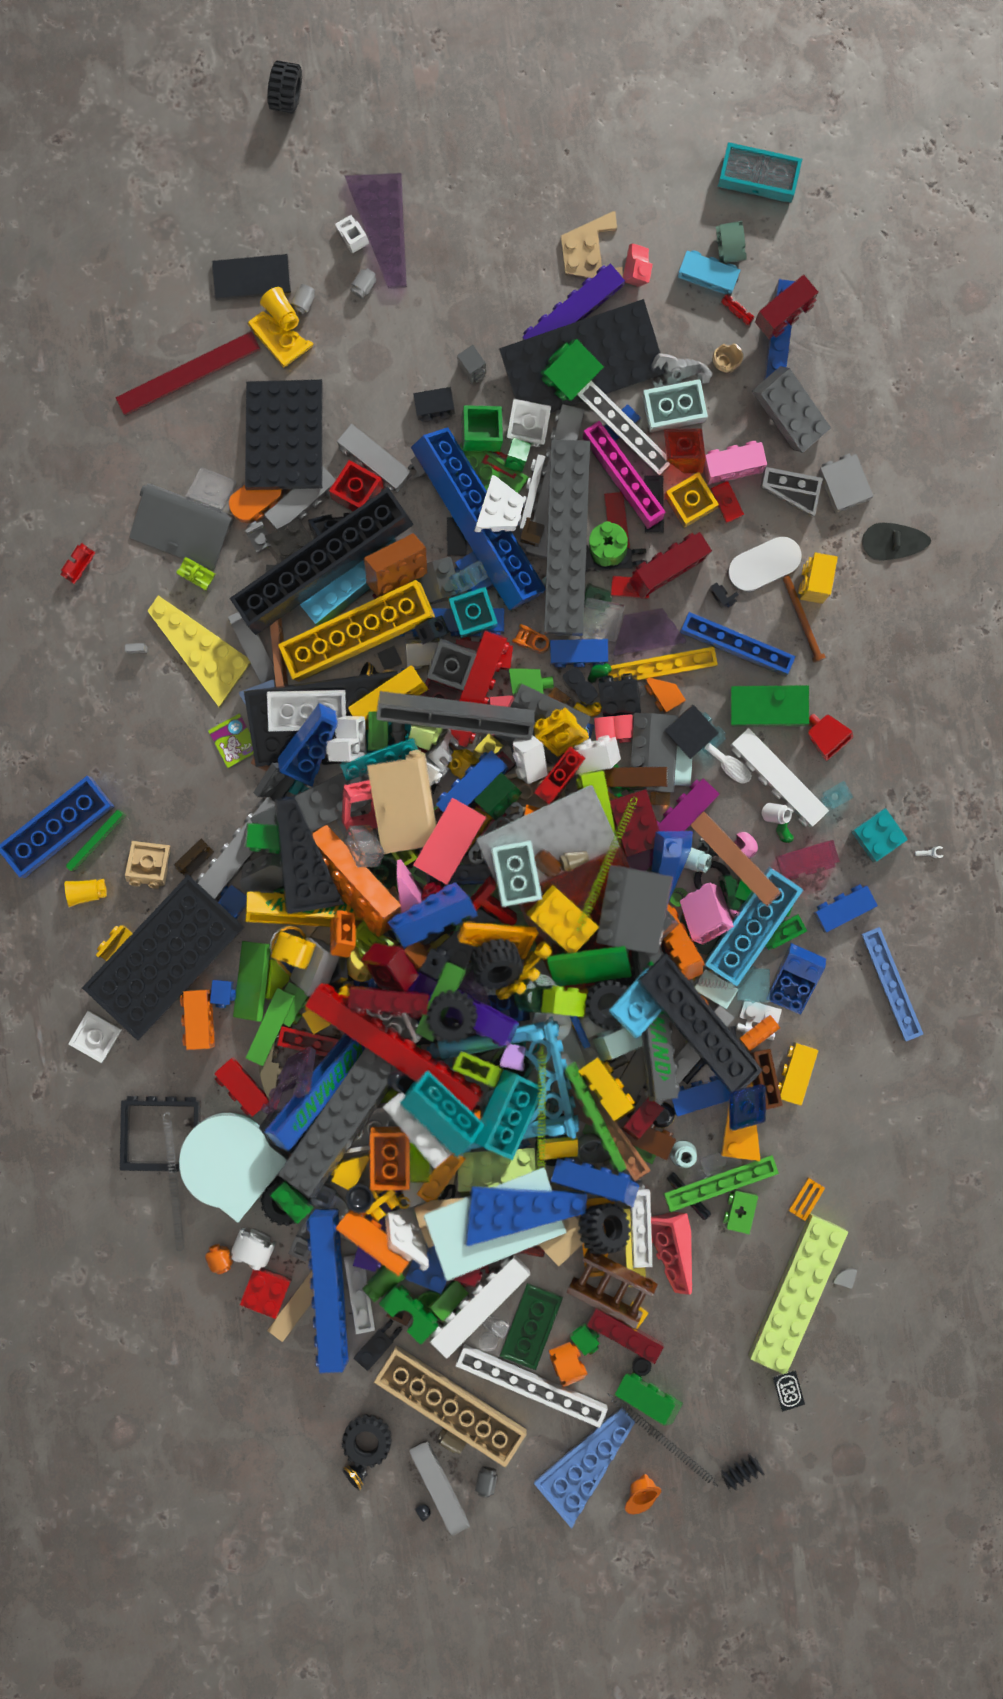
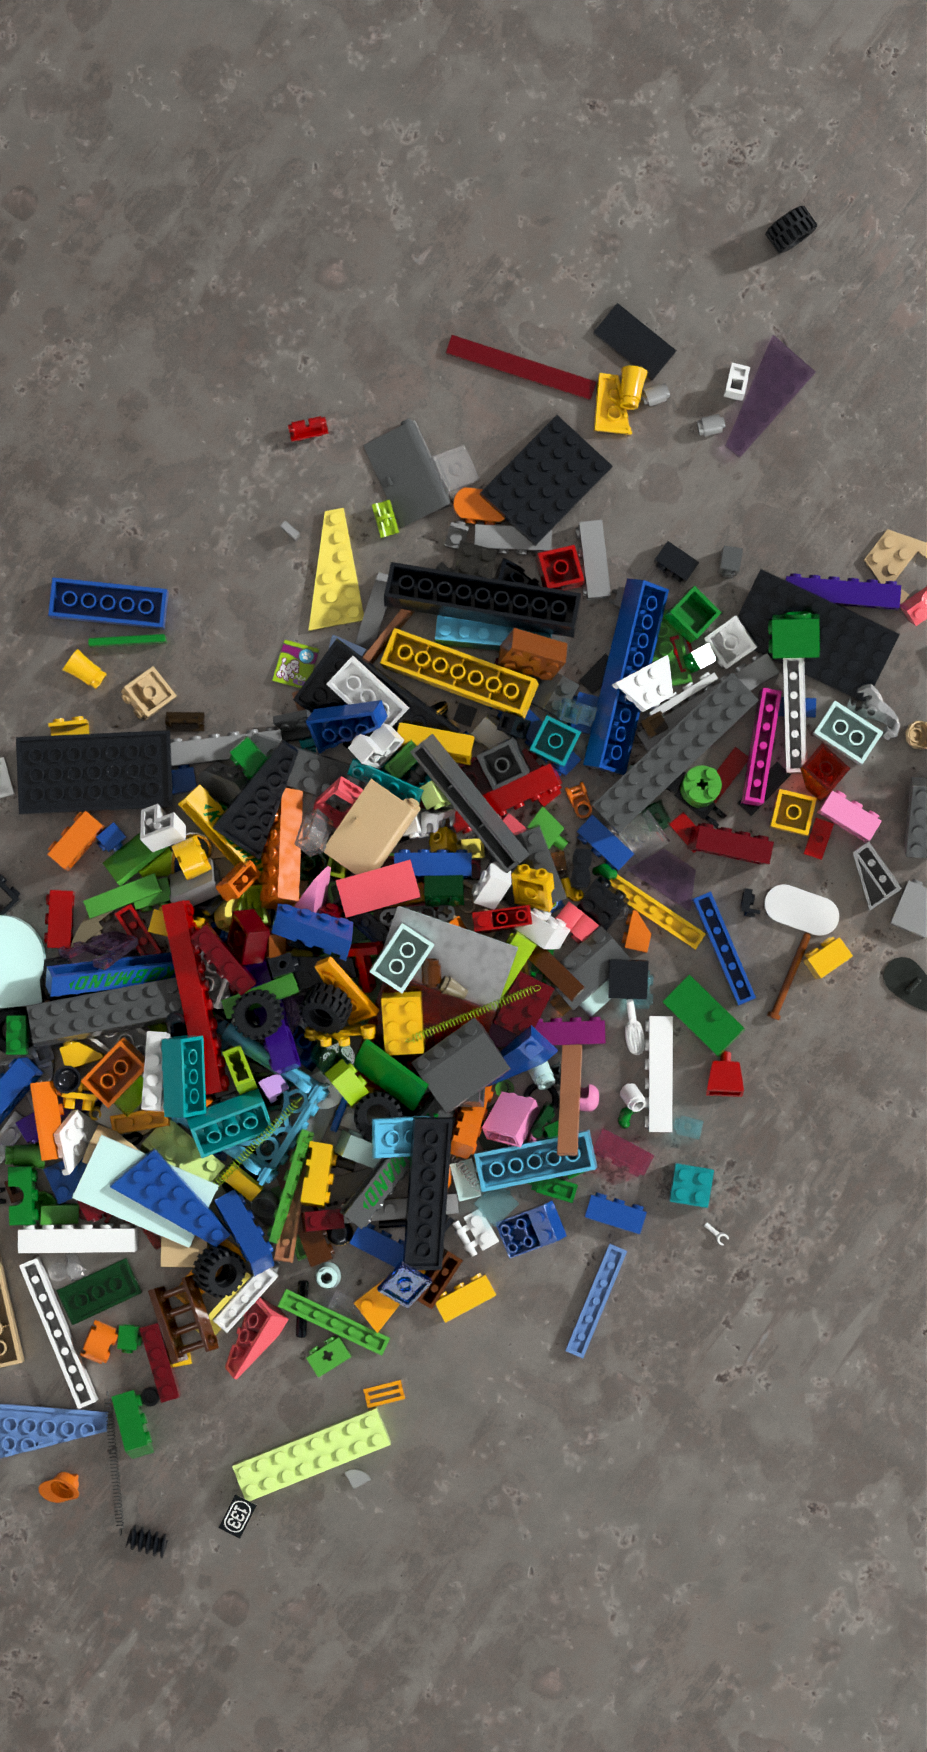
camera: 40 degrees right, 0 degrees up
orange axle [739,1015,780,1051] -> none
none -> white brick [140,804,186,852]

